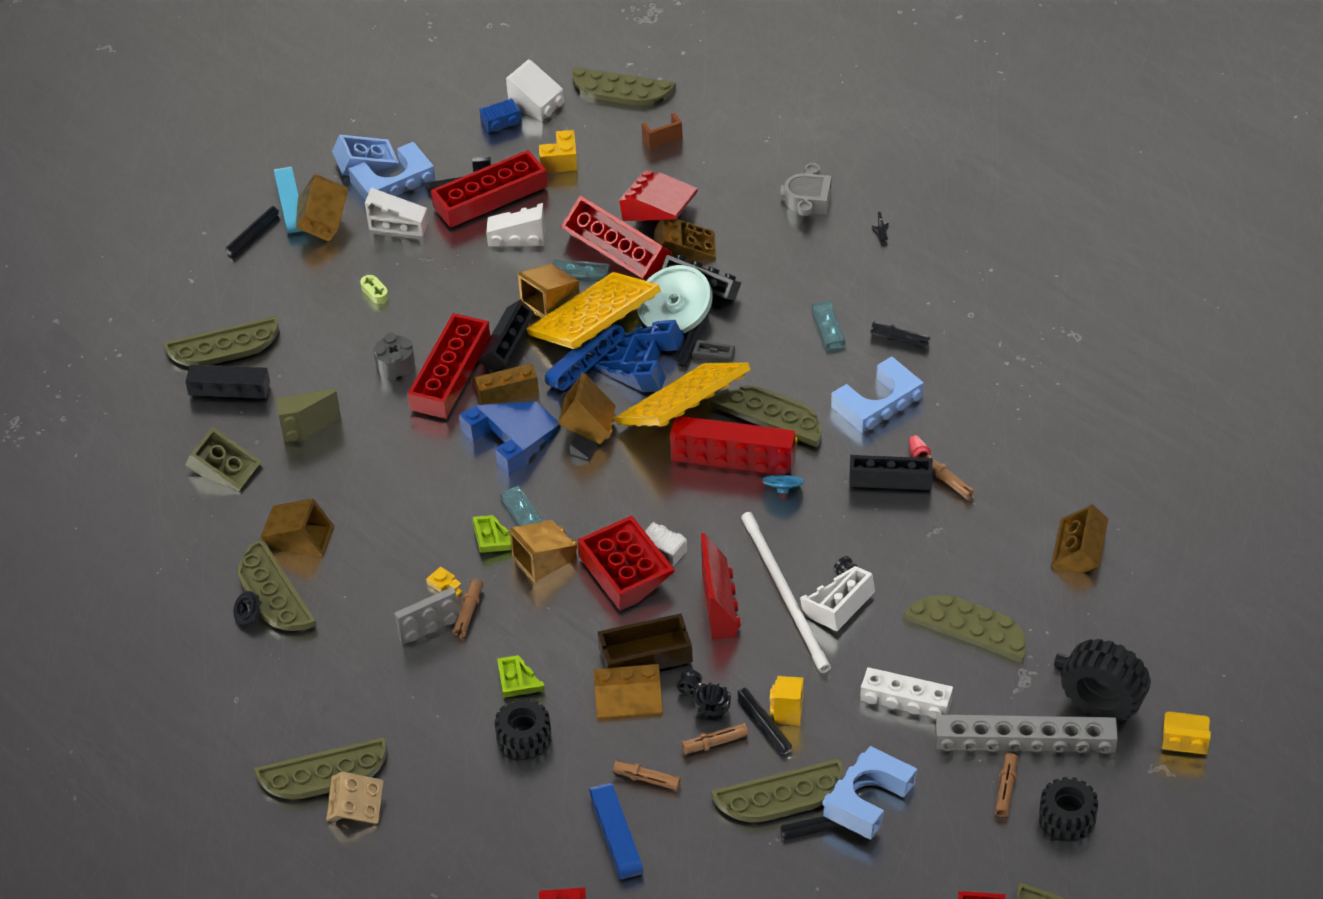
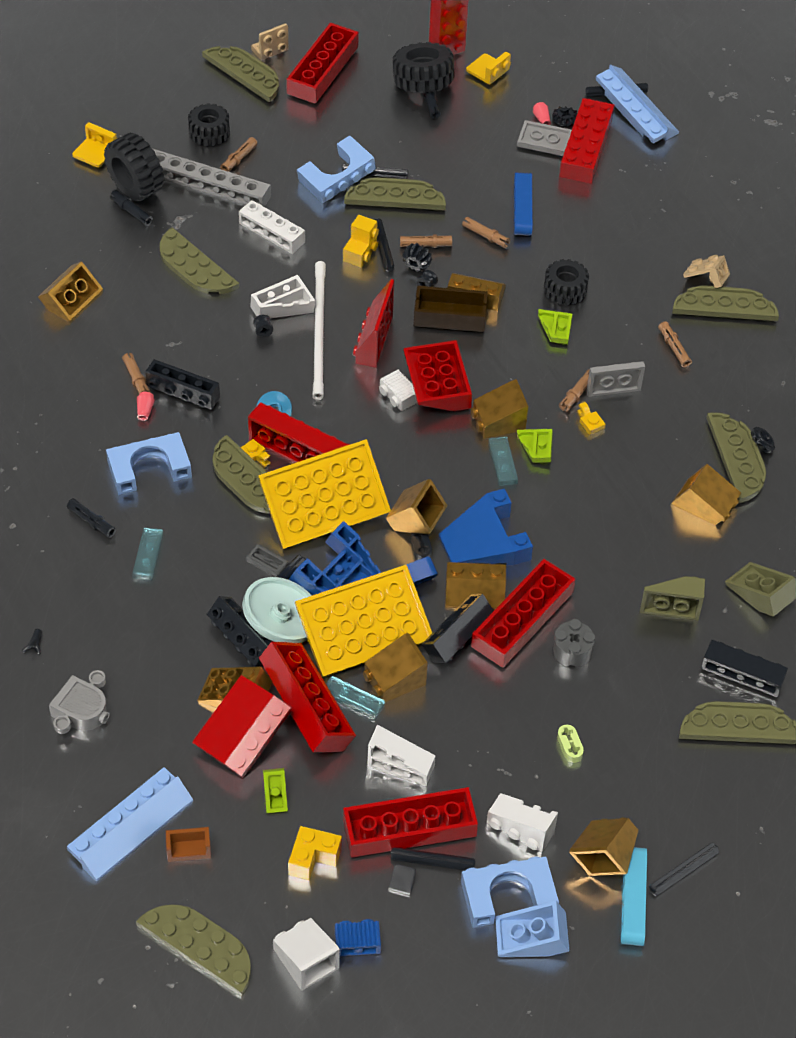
camera: 165 degrees left, 5 degrees up
none -> light blue slope [67,767,193,882]
none -> lime slope [263,768,288,813]
none -> medium nougat pin [658,321,692,368]

